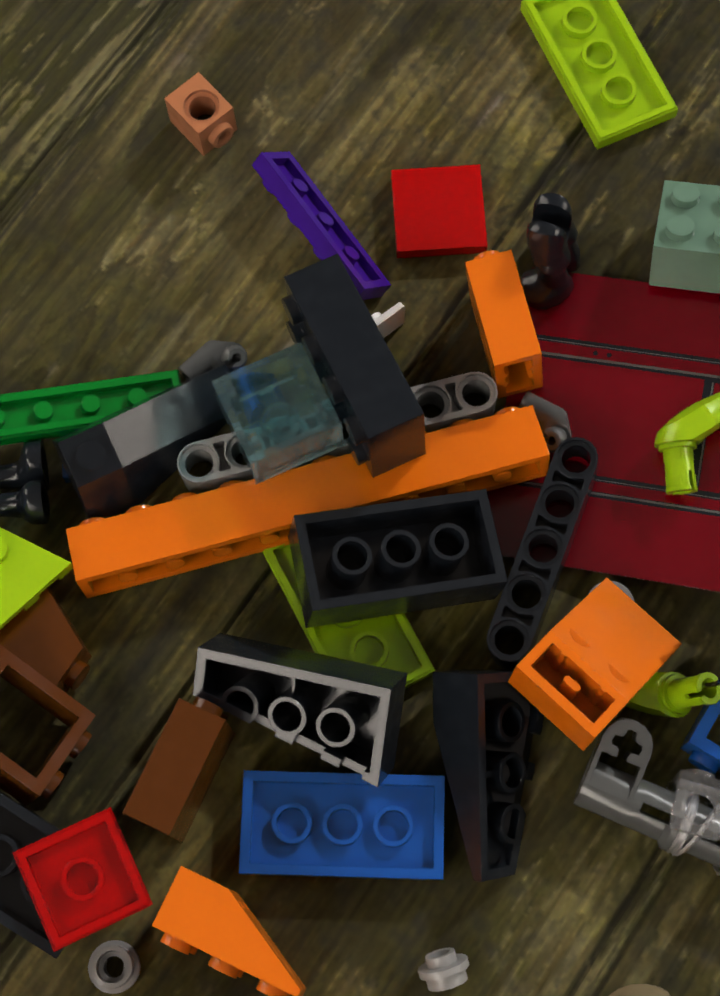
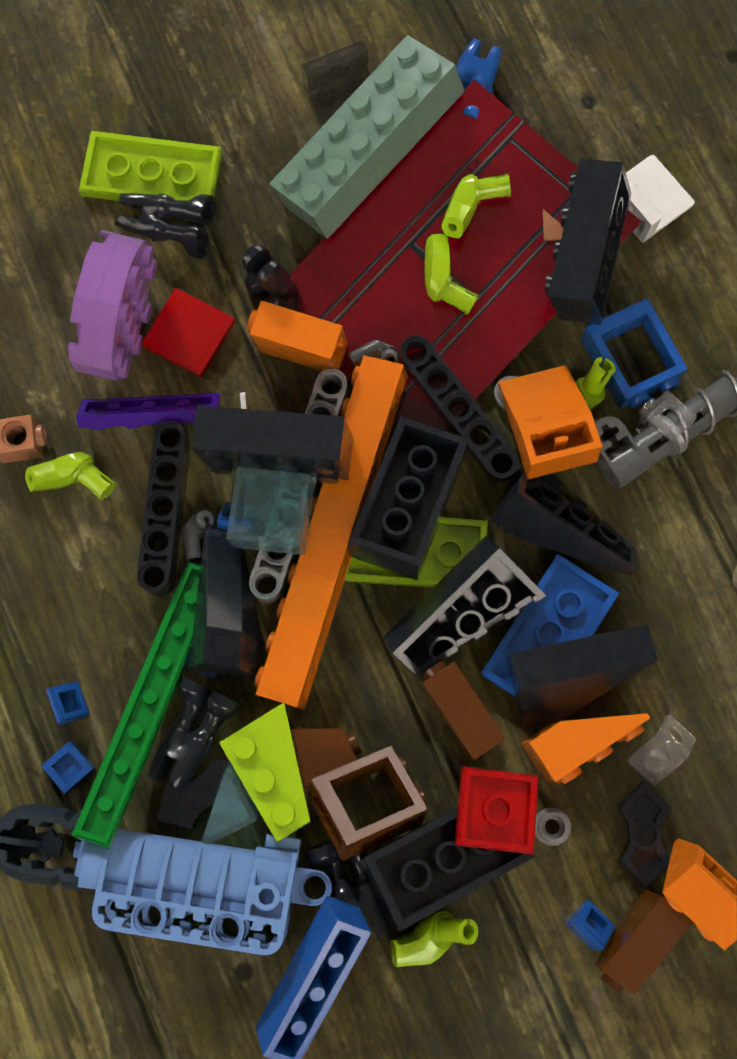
camera: 60 degrees left, 5 degrees up
light grey plate [417,947,470,992] -> none
none -> lime arm [25,452,116,500]
none -> medium lavender piece [68,230,157,381]
none -> black piece [114,193,216,259]
none -> black beam [137,421,191,597]
none -> black wedge [506,624,658,730]

